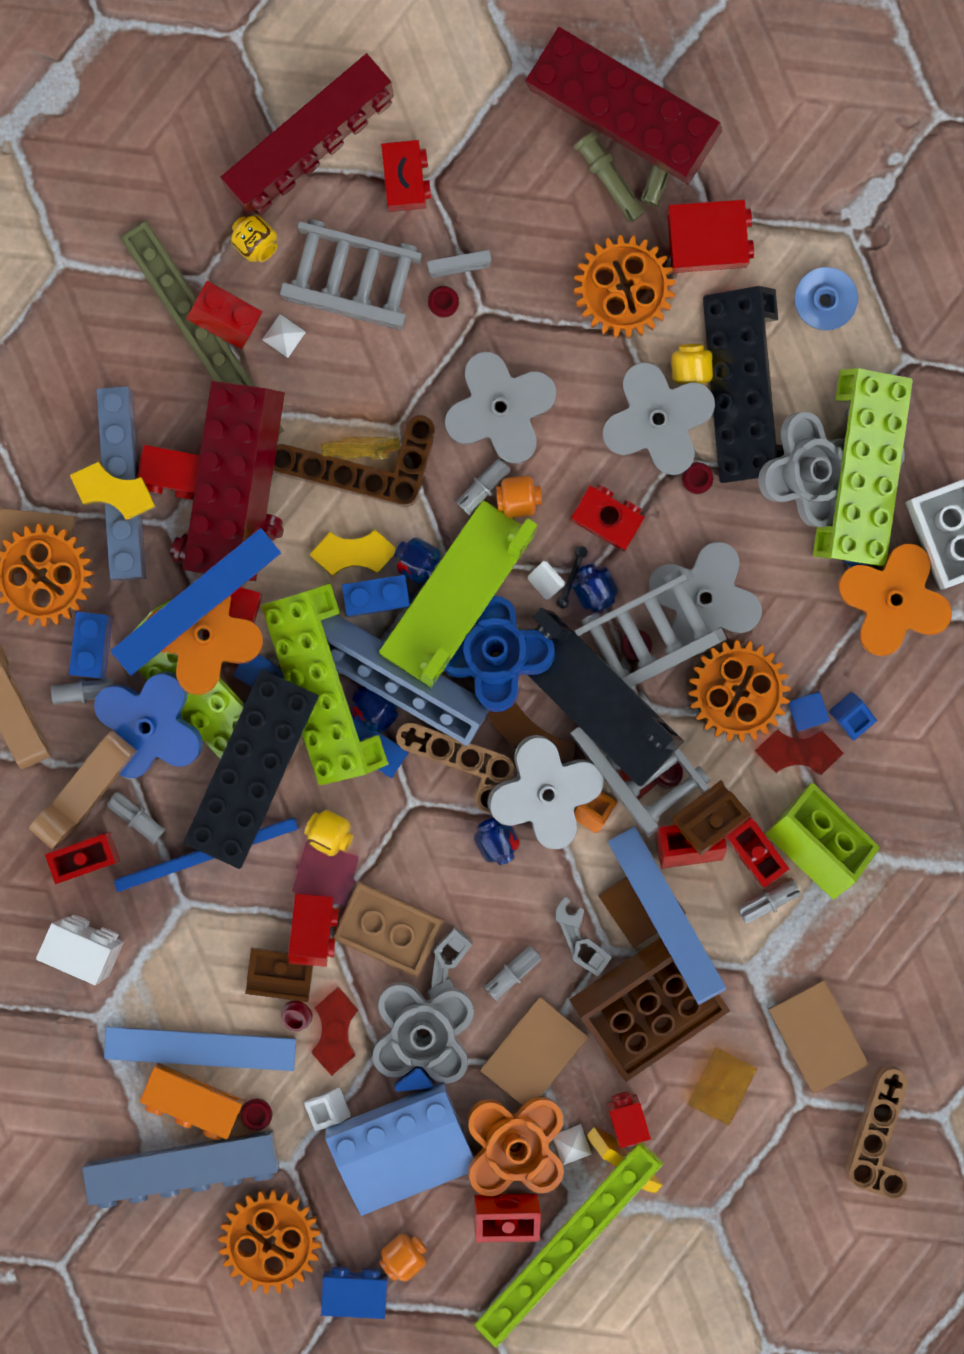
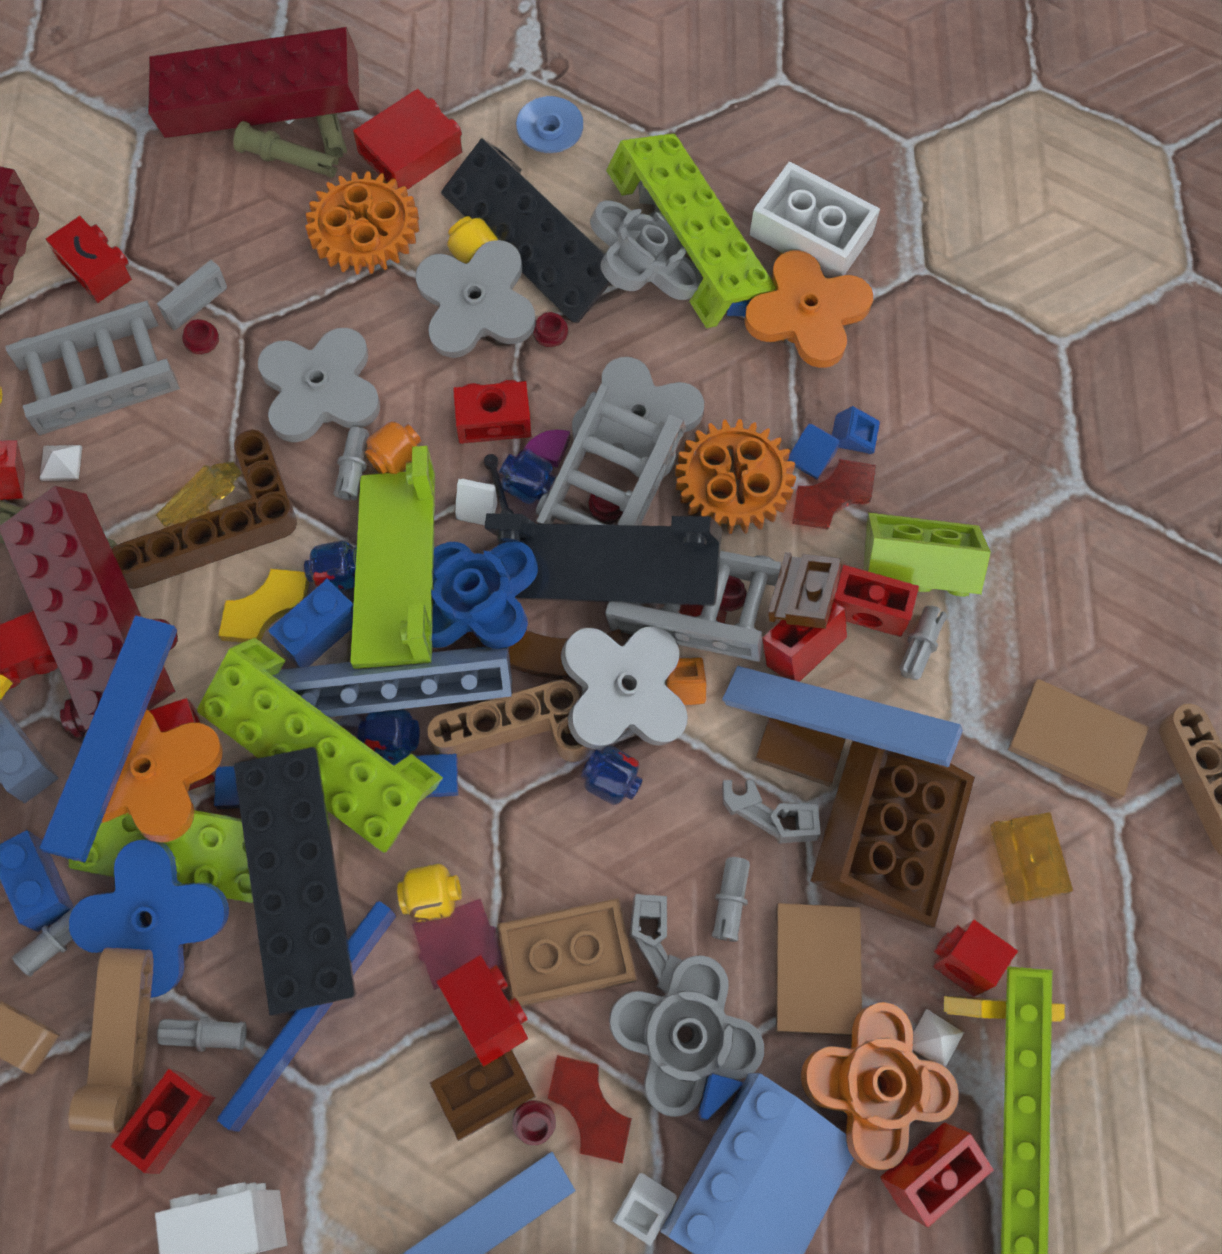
camera: 40 degrees left, 20 degrees down
none -> magenta tile [523,430,571,468]

